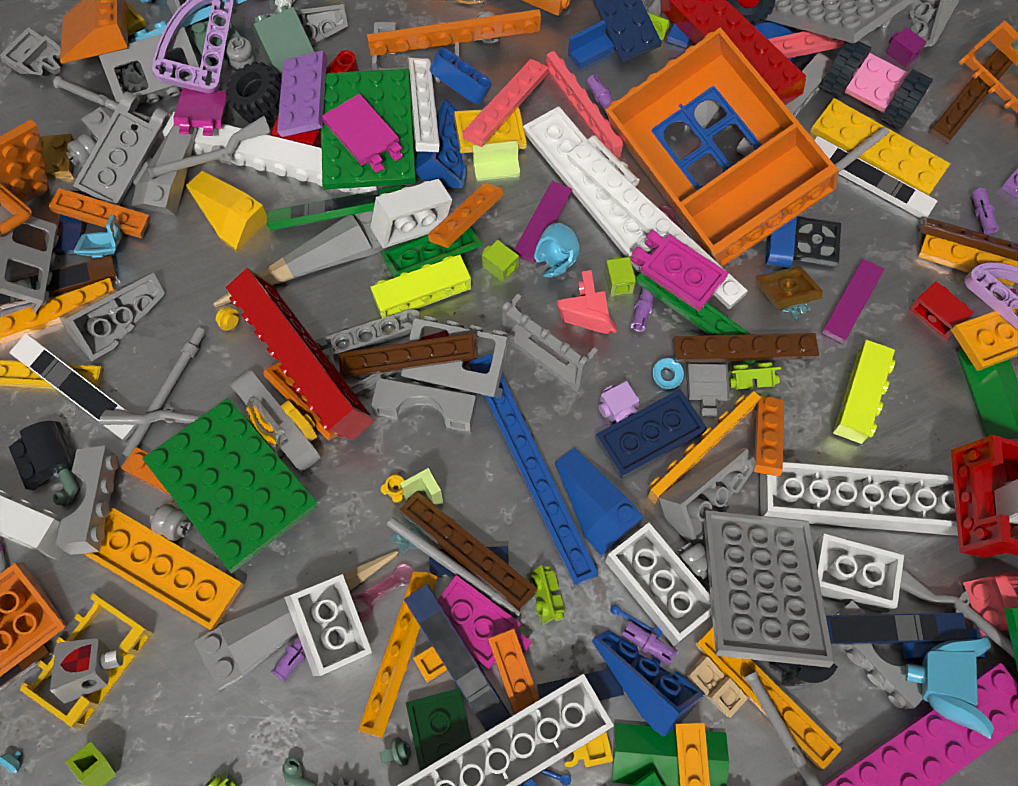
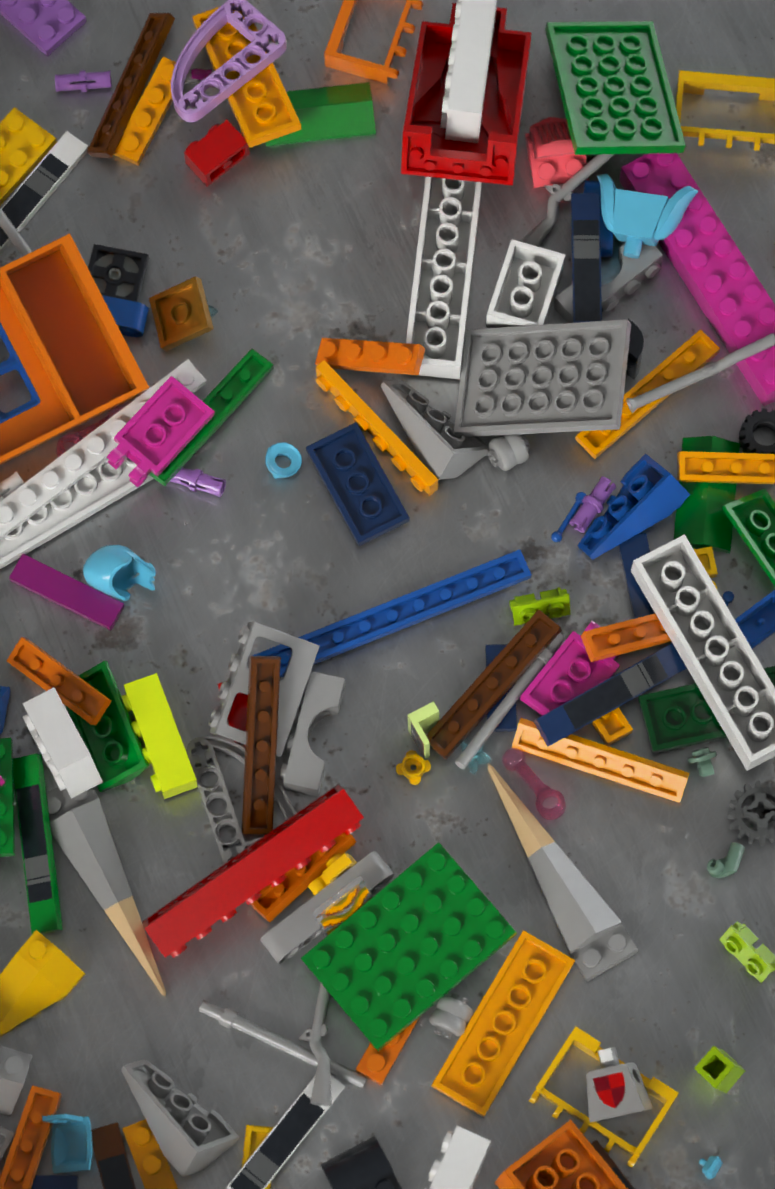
camera: 85 degrees left, 5 degrees up
sand green arm [53,468,79,506] -> none
light grey arch [55,446,119,555] -> none
yellow plate [216,307,239,331] -> none
medium lavender pin [271,636,305,682] -> none
white brick [284,574,372,676] -> none
lime brick [482,240,519,283] -> none
light grey hinge [502,294,598,392] -> none
blue wedge [555,448,644,556] -> none
coral piece [557,270,617,334] -> none
lavender brick [598,381,640,423] -> none
lime brick [604,257,636,296] -> none
white brick [605,523,712,646] -> none
reddish brown plate [672,333,819,363] -> none
tan slope [685,655,748,718] -> none
light grey piece [687,362,730,416] -> none
lime hinge [728,363,781,390] -> none
magenta tile [821,258,884,344] -> none
neon yellow brick [833,340,896,444] -> none

